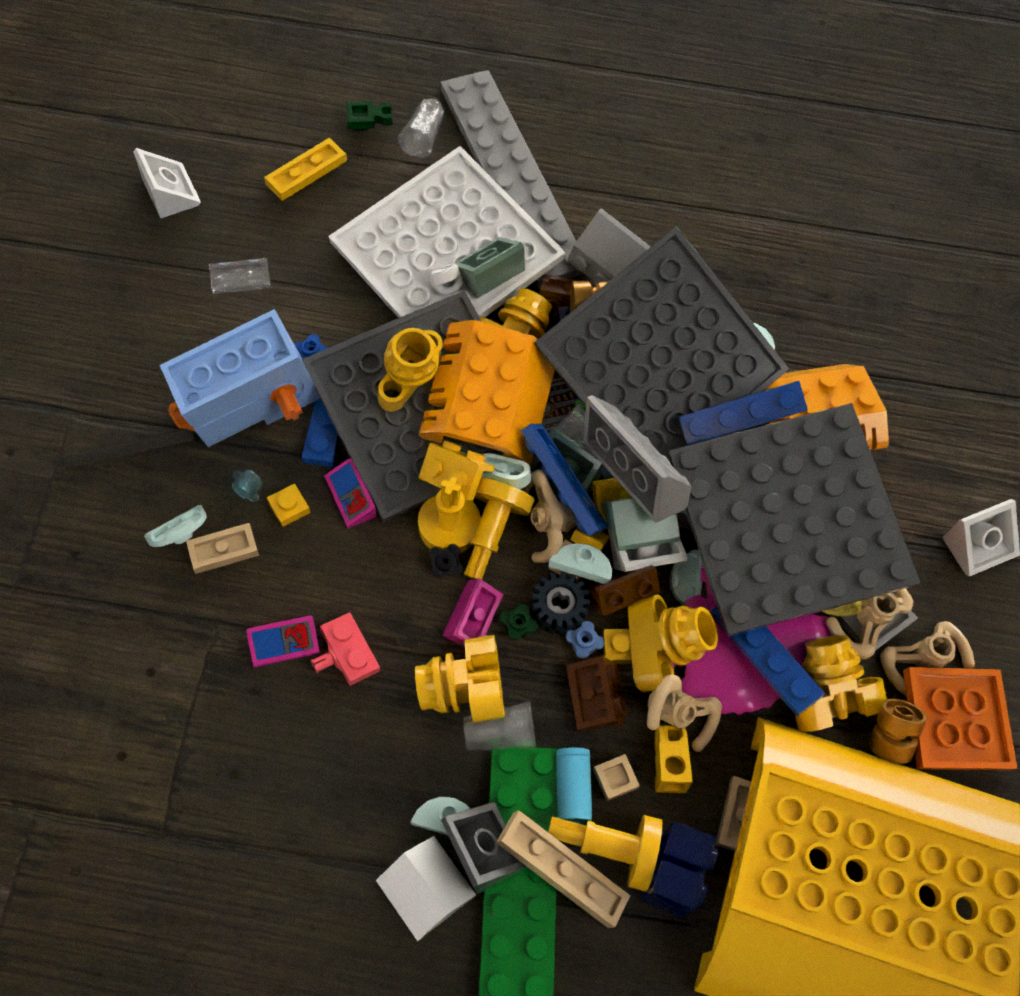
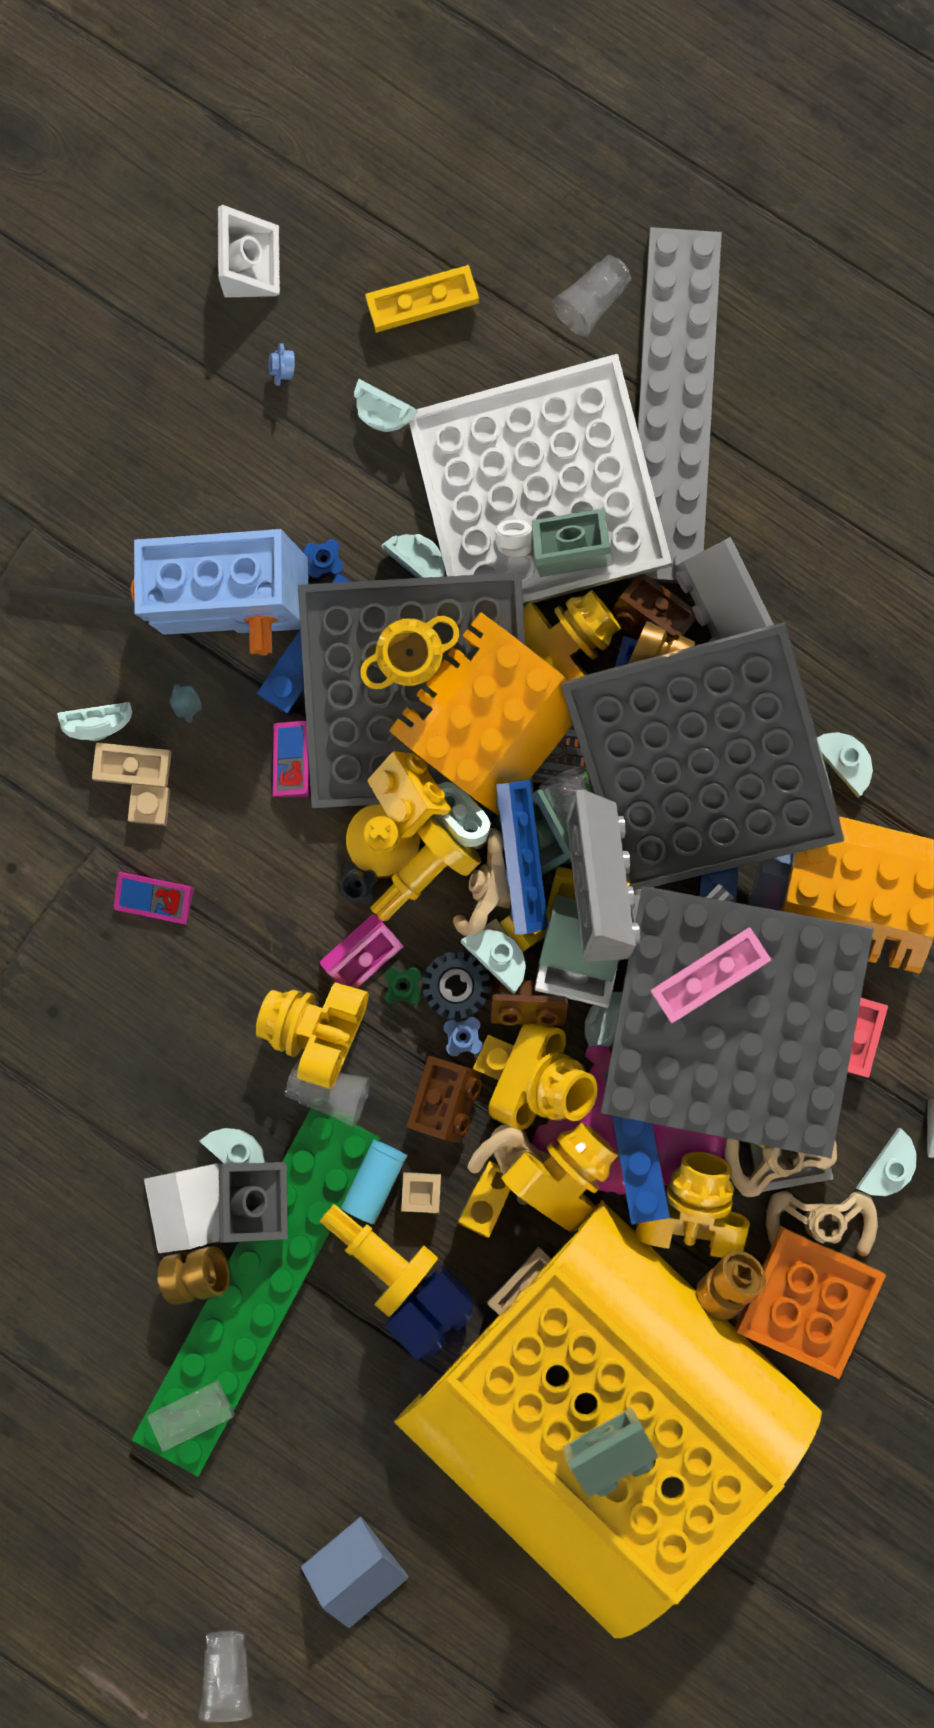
camera: 30 degrees right, 20 degrees up
clear plate [209,258,271,294] -> none
yellow plate [267,483,310,527] -> none
coral plate [311,612,380,686] -> none
dark green plate [346,101,393,130] -> none
tan plate [496,810,630,928] -> none
blue plate [678,381,808,446] -> none
none -> tan plate [128,784,170,826]
none -> pearl gold wheel [158,1246,230,1305]
none -> medium blue plate [268,343,295,386]
none -> light aqua plate [354,379,418,432]
none -> light aqua plate [381,534,445,578]
none -> yellow beam [502,1121,618,1234]
none -> sand green slope [563,1407,659,1497]
none -> bright pink plate [650,927,771,1023]
none -> light aqua plate [856,1128,916,1196]

